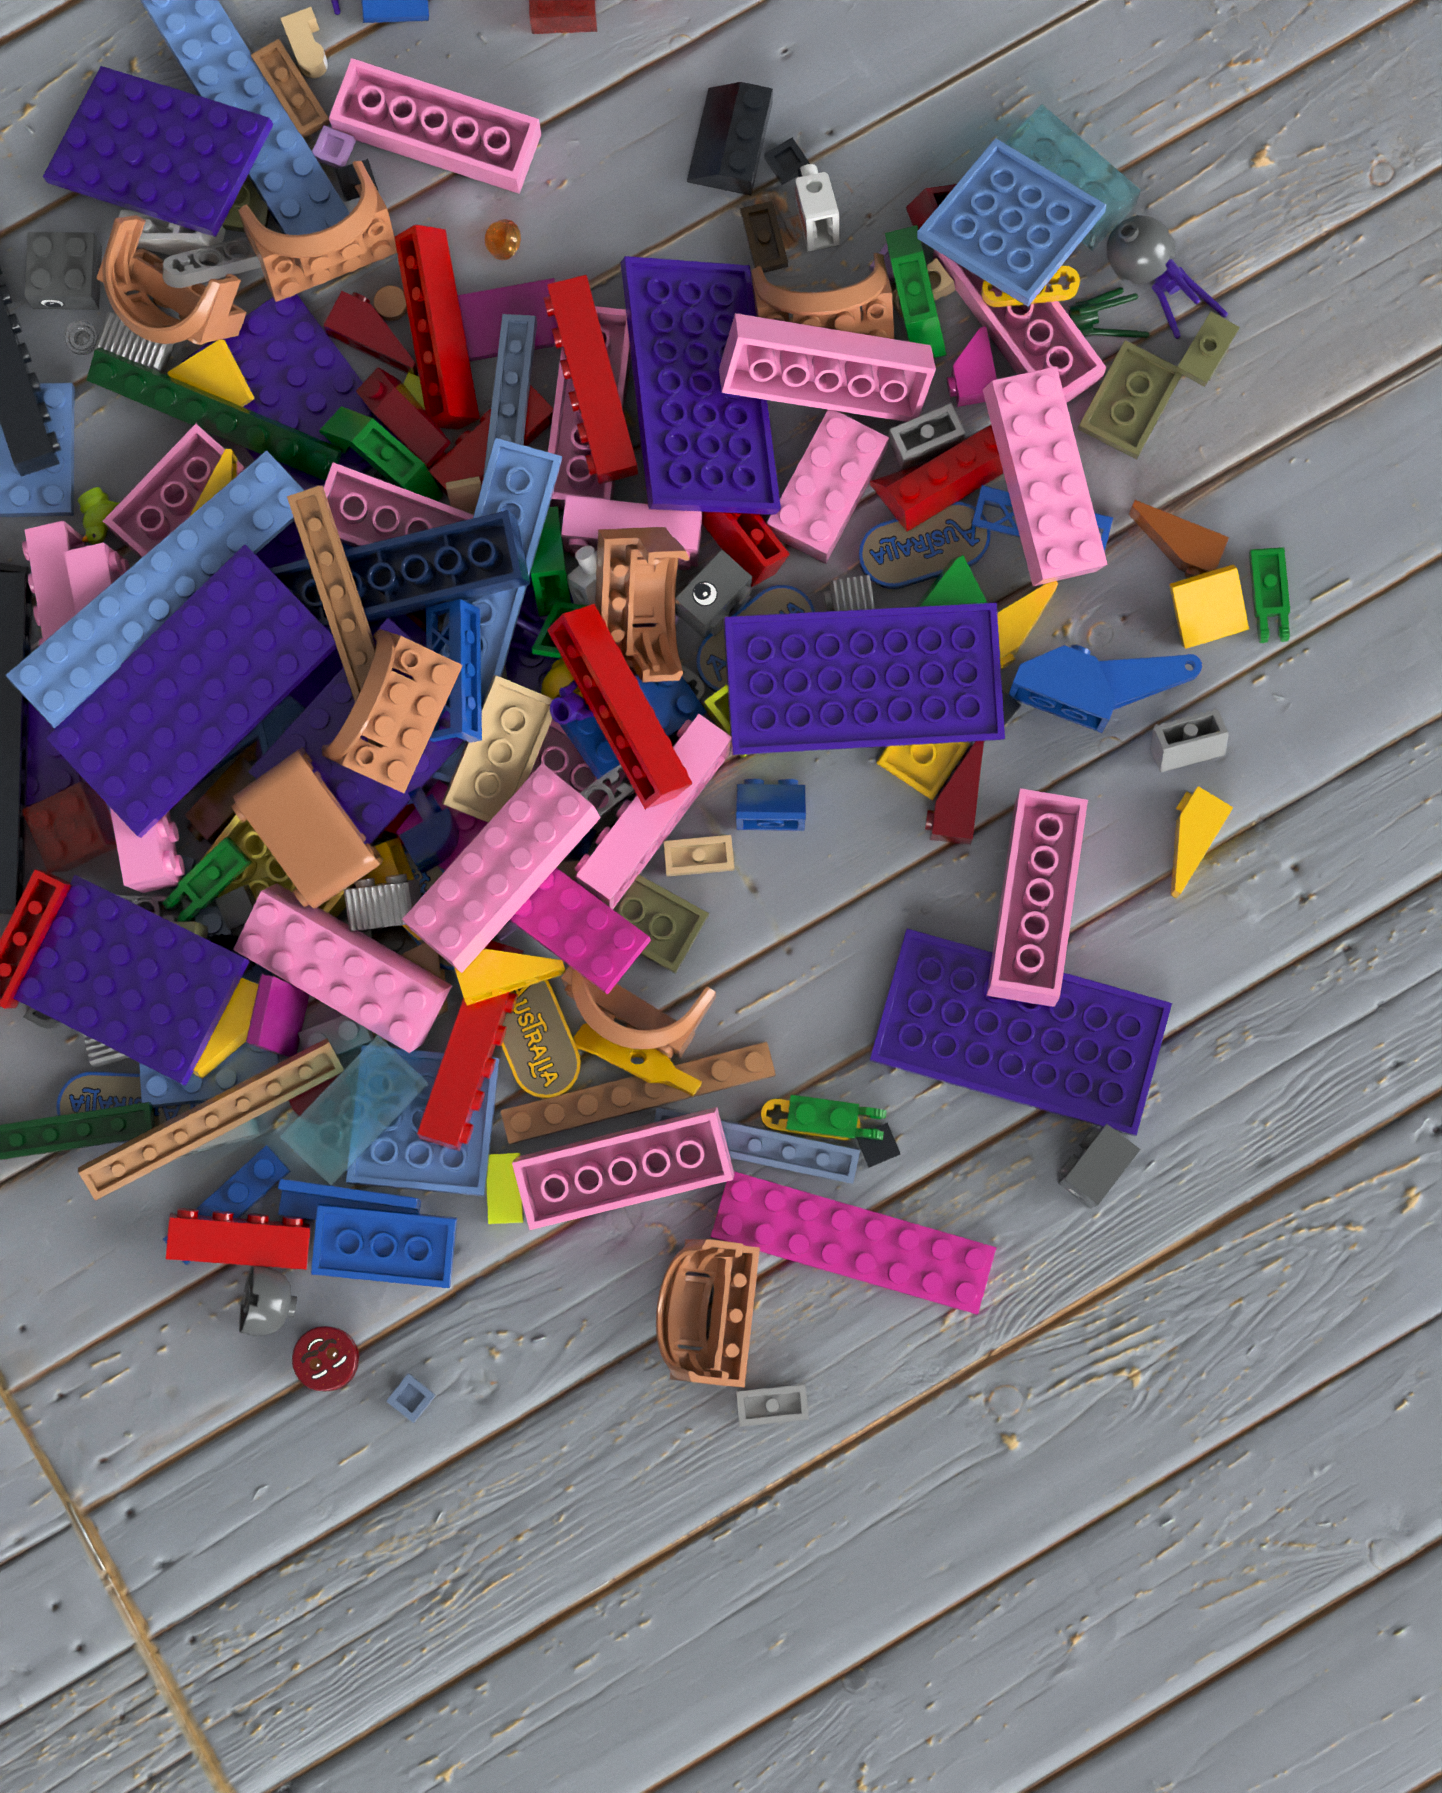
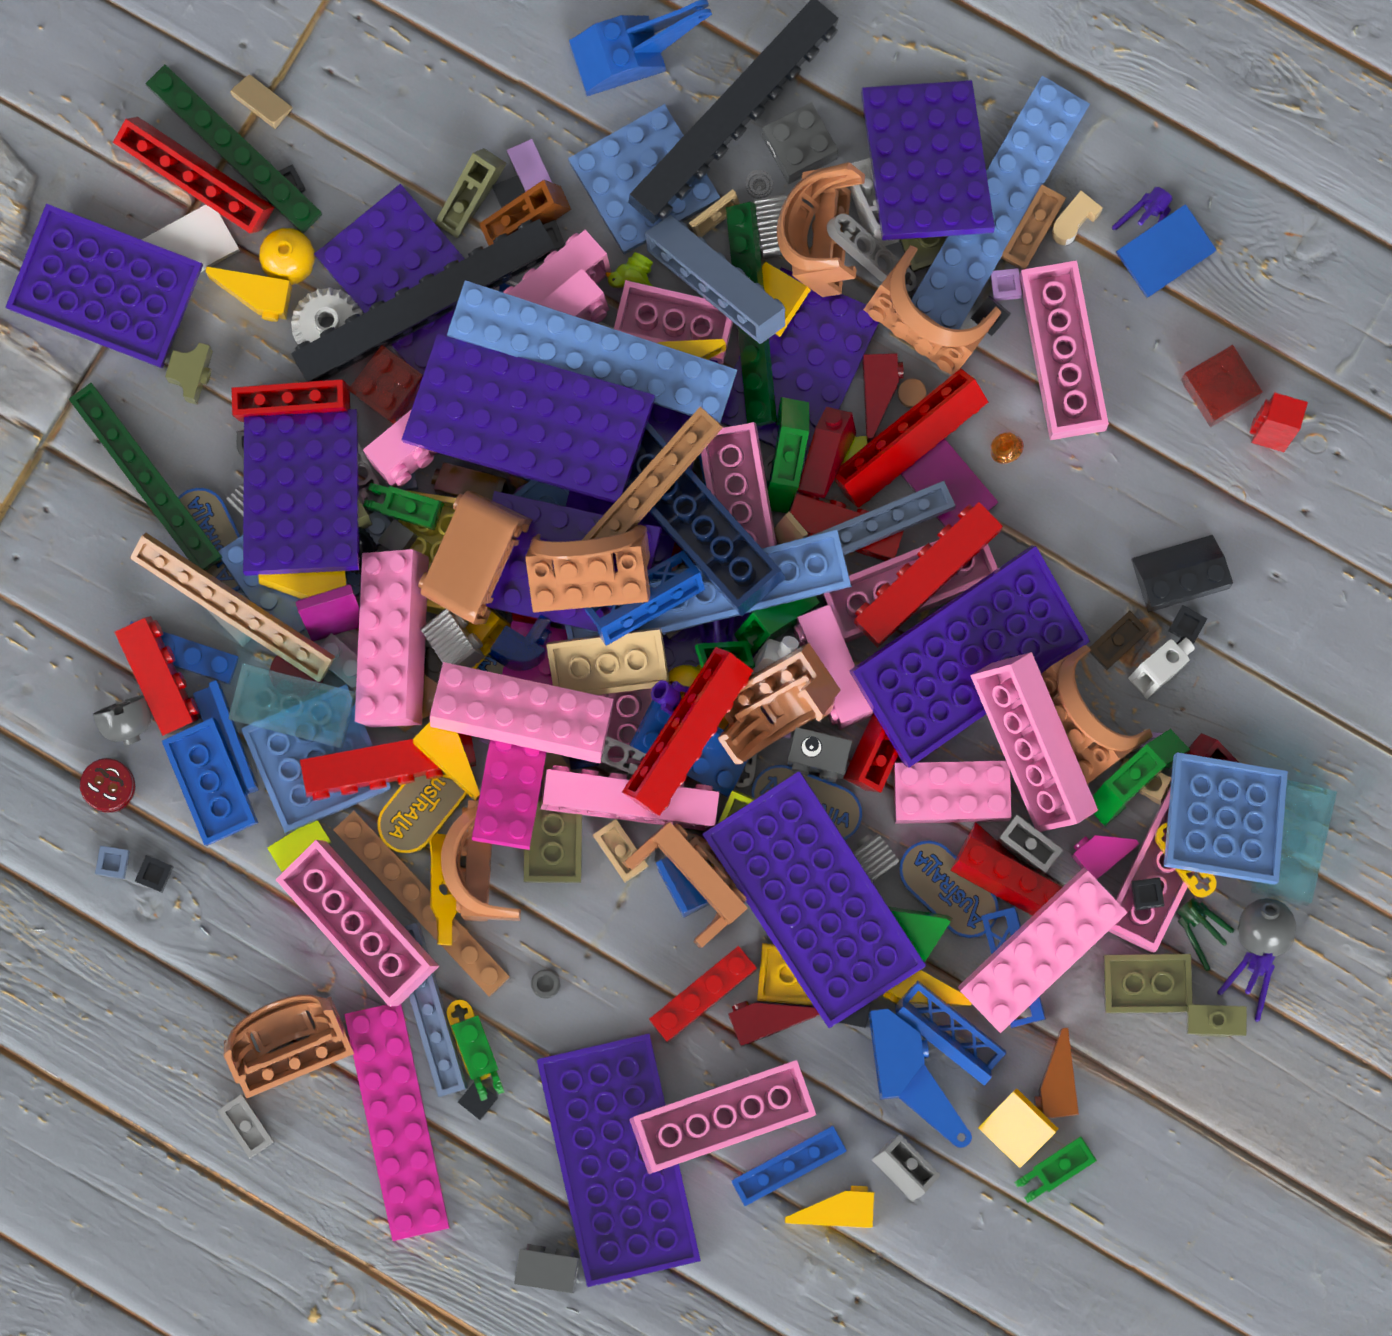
camera: 60 degrees right, 0 degrees up
none -> black plate [135,855,174,893]
none -> dark grey tile [531,969,560,999]
none -> nougat piece [622,822,748,948]
none -> sand blue brick [645,215,785,344]
none -> red brick [649,946,757,1043]
none -> tan slope [687,189,740,237]
none -> blue plate [731,1126,847,1206]
none -> blue fence [895,980,1006,1086]
none -> black tile [1131,878,1164,911]

